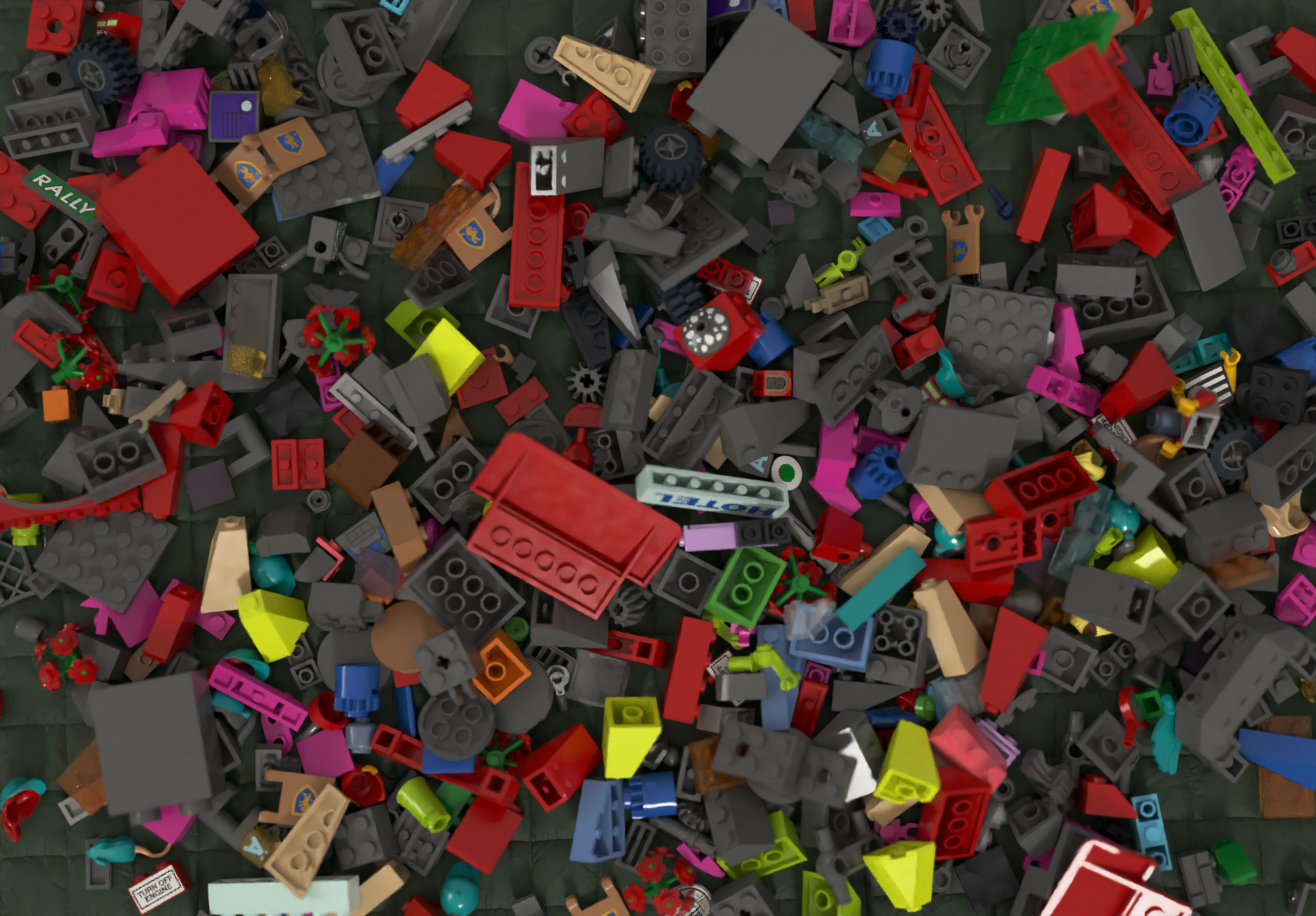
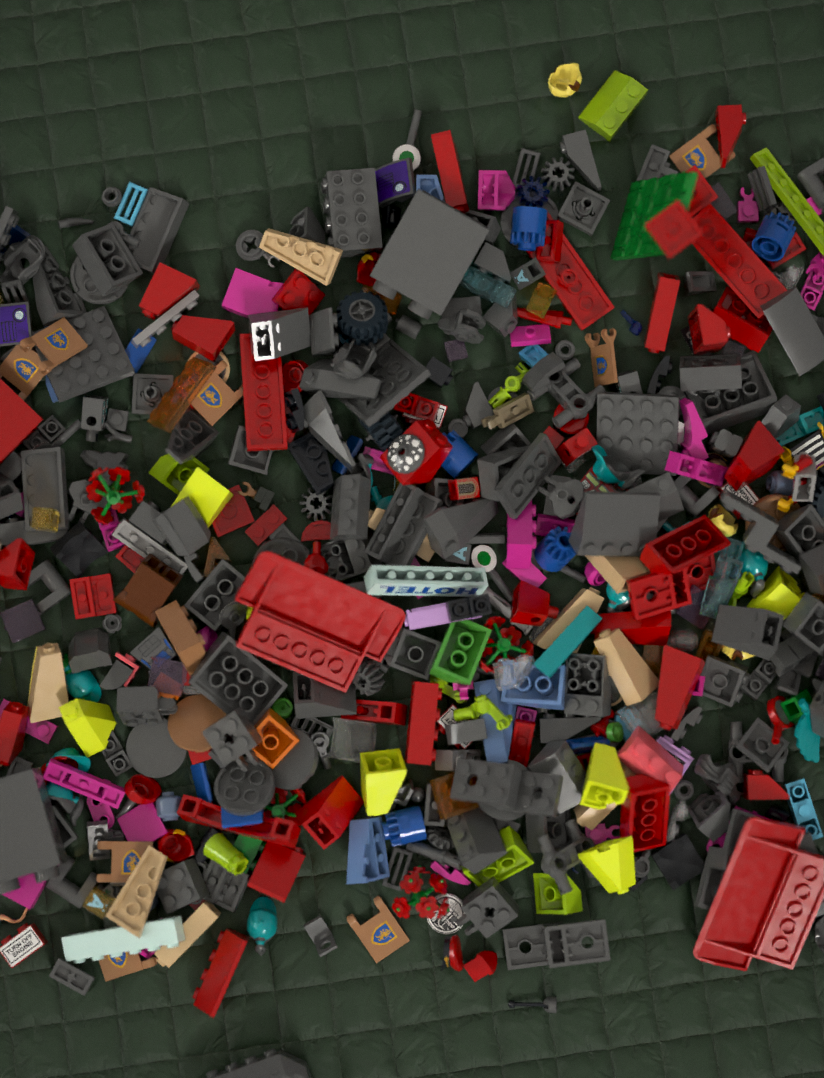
camera: 10 degrees left, 0 degrees up
clear yellow wing [258,59,302,117] -> none
blue gear [334,663,380,717] -> none

